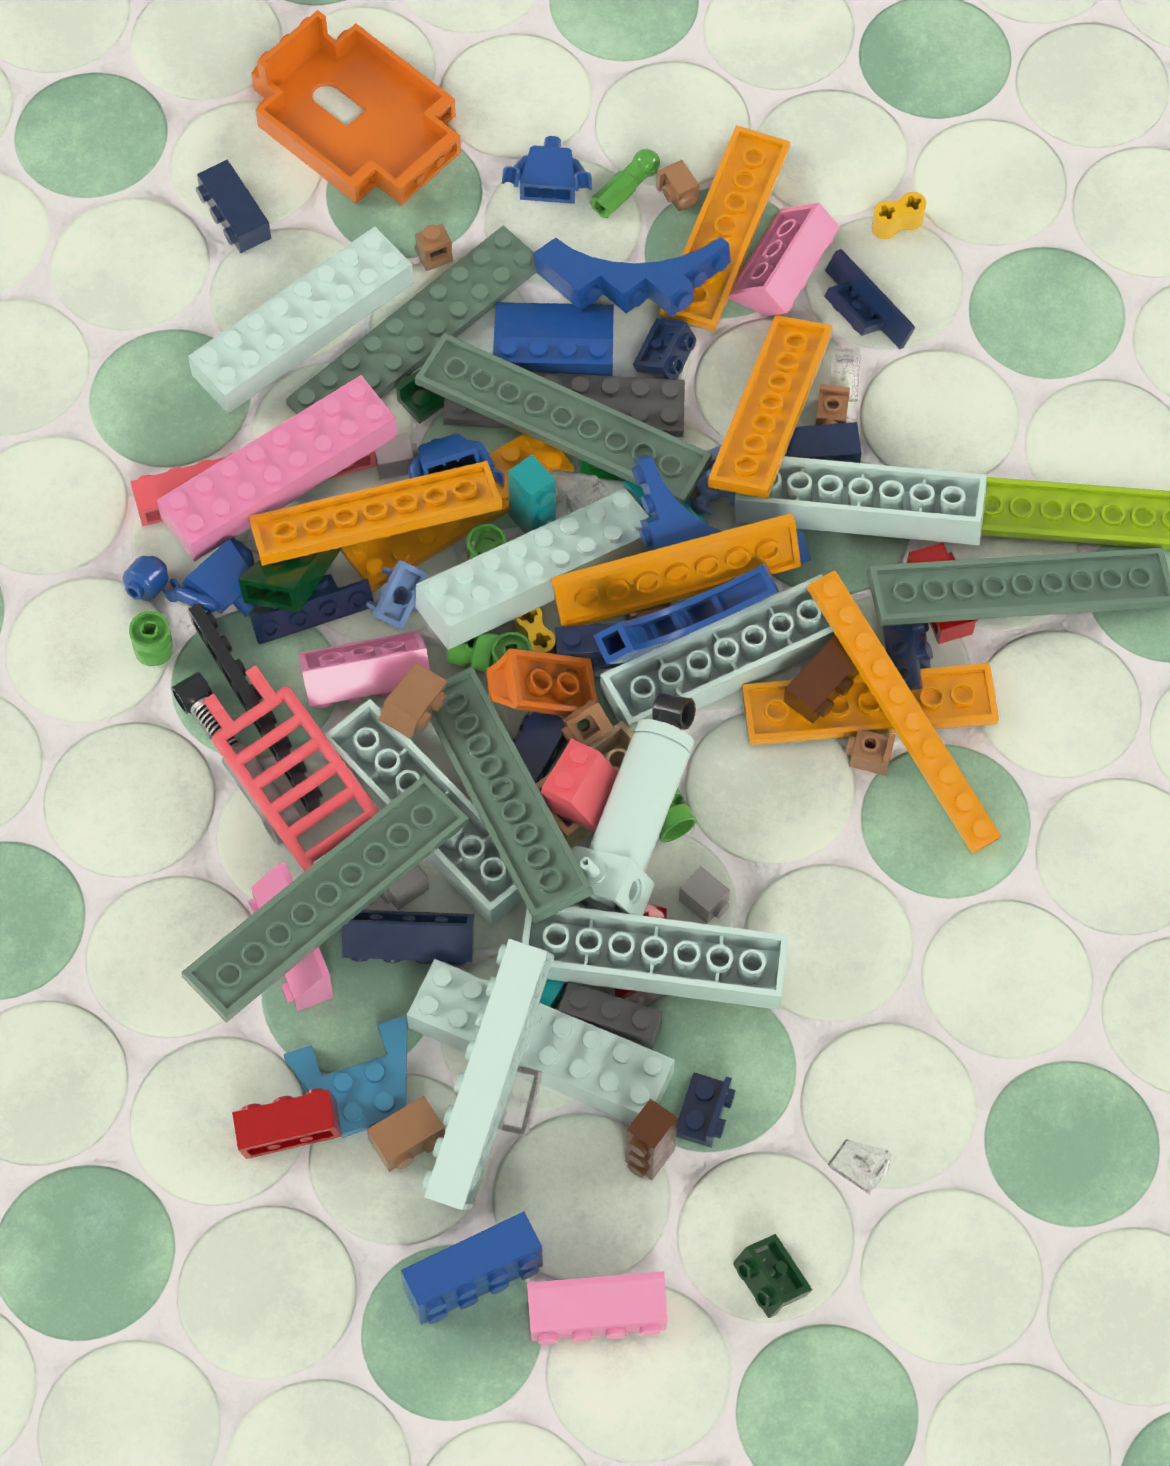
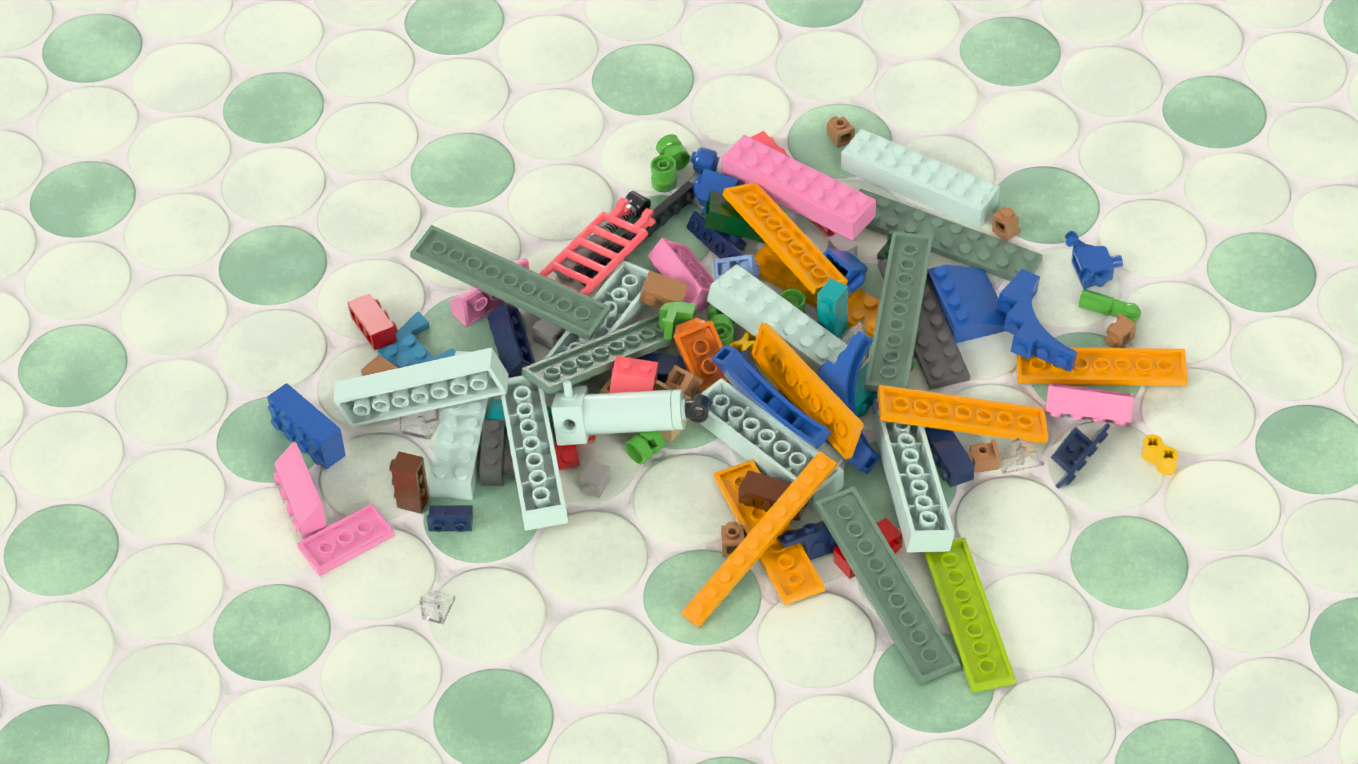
camera: 75 degrees right, 15 degrees down
dark blue brick [196,159,271,253] -> none
orange panel [251,10,461,206] -> none
dark blue bracket [633,318,696,379] -> none
dark green bracket [733,1234,813,1318] -> none
none -> bright pink tile [297,503,395,576]
none -> bright green wheel [656,134,690,171]
none -> bright green brick [659,301,696,340]
none -> medium nougat brick [827,116,855,148]

